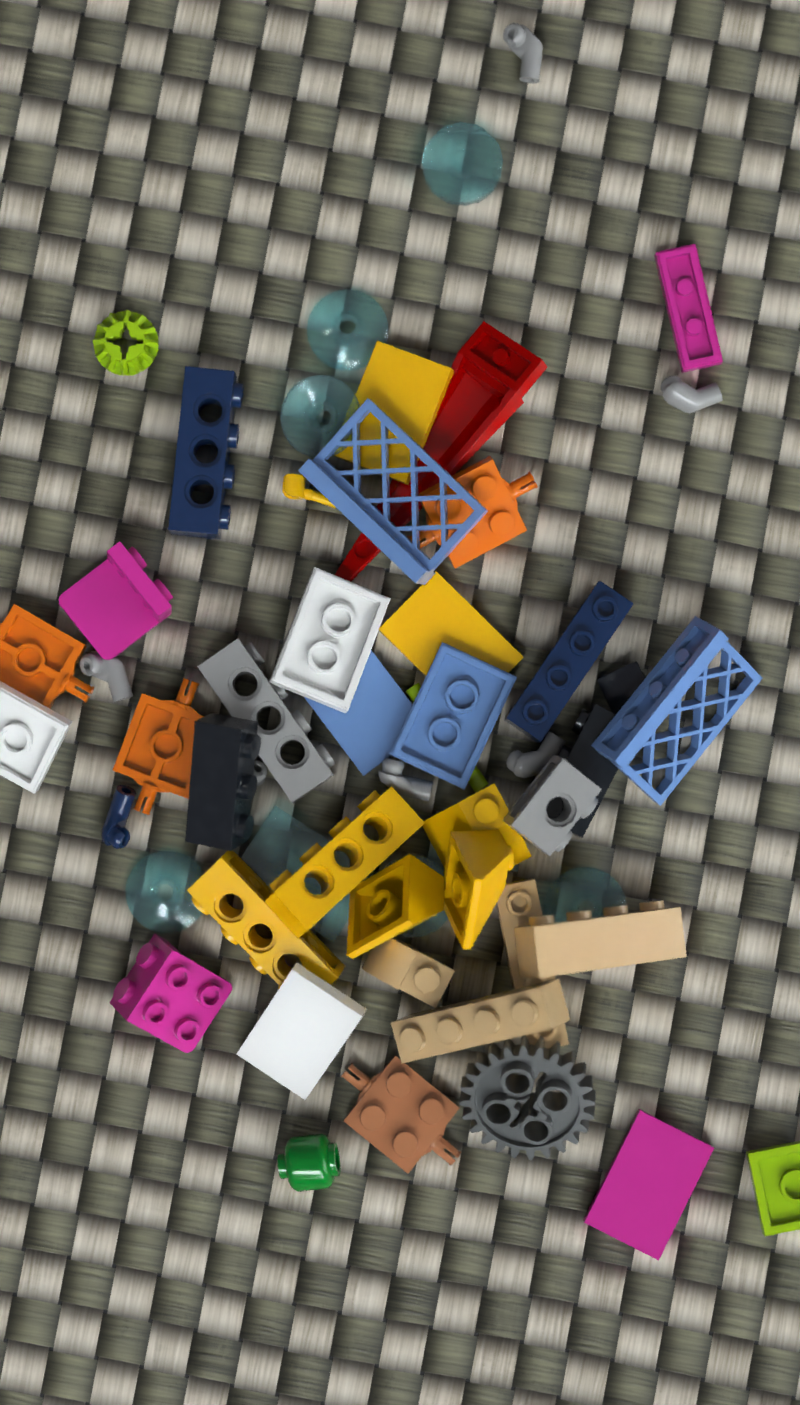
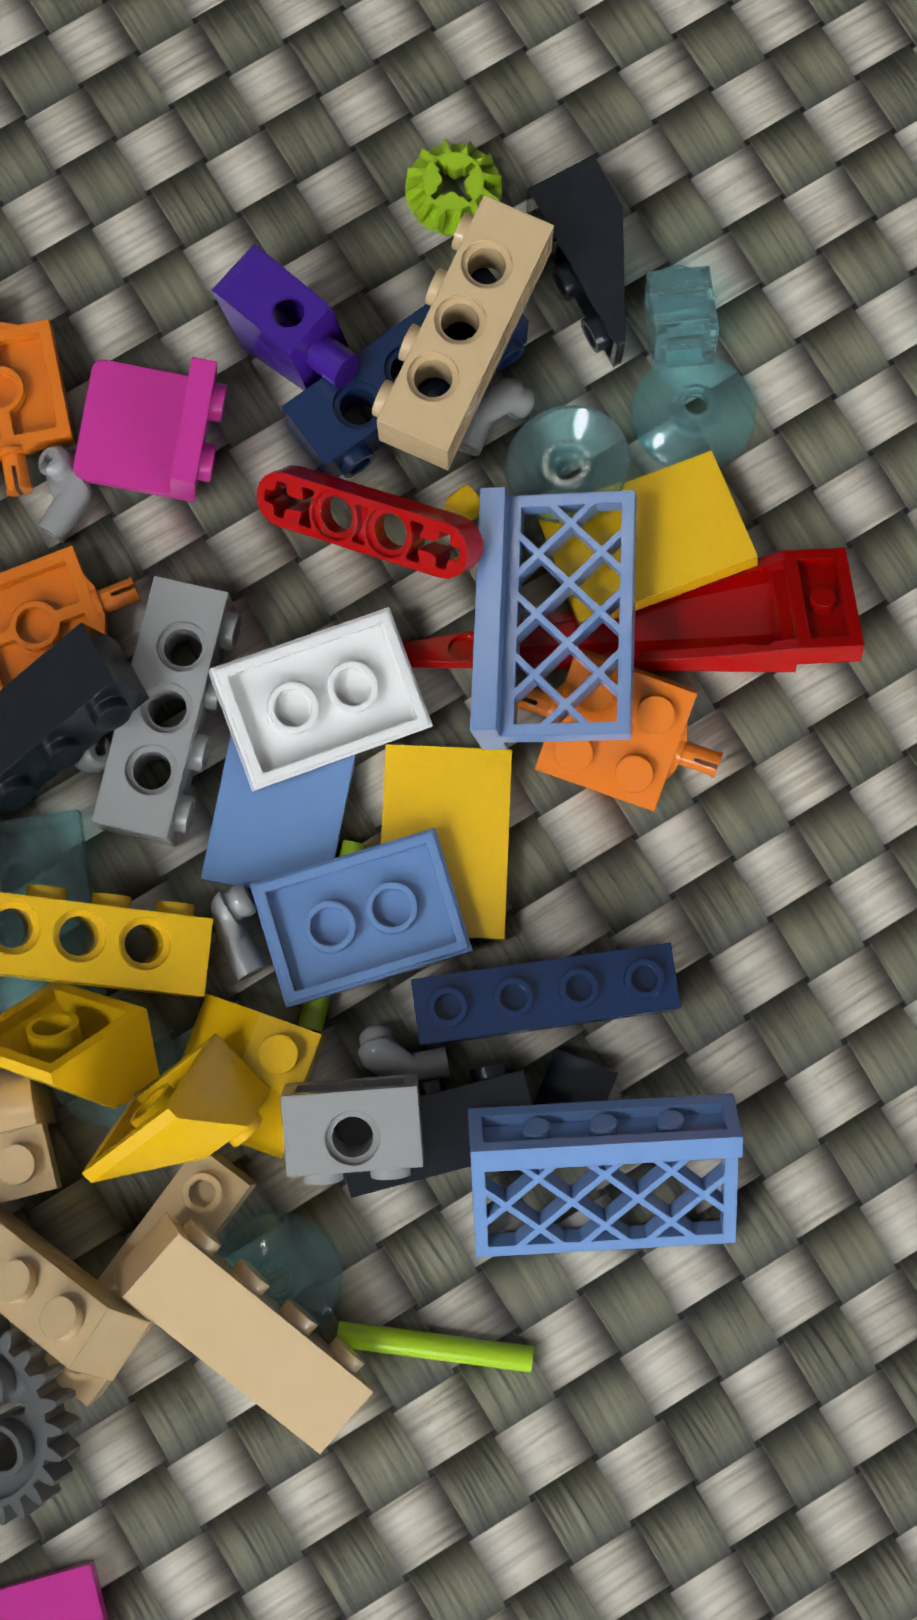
camera: 50 degrees right, 5 degrees down
none -> dark purple torso [212,244,361,390]
none -> red beam [256,465,483,579]
none -> lime bar [337,1320,534,1373]
none -> tan brick [371,195,554,471]
none -> light grey arm [458,378,534,456]
none -> black slope [526,155,626,367]
none -> clear light blue brick [644,265,719,370]

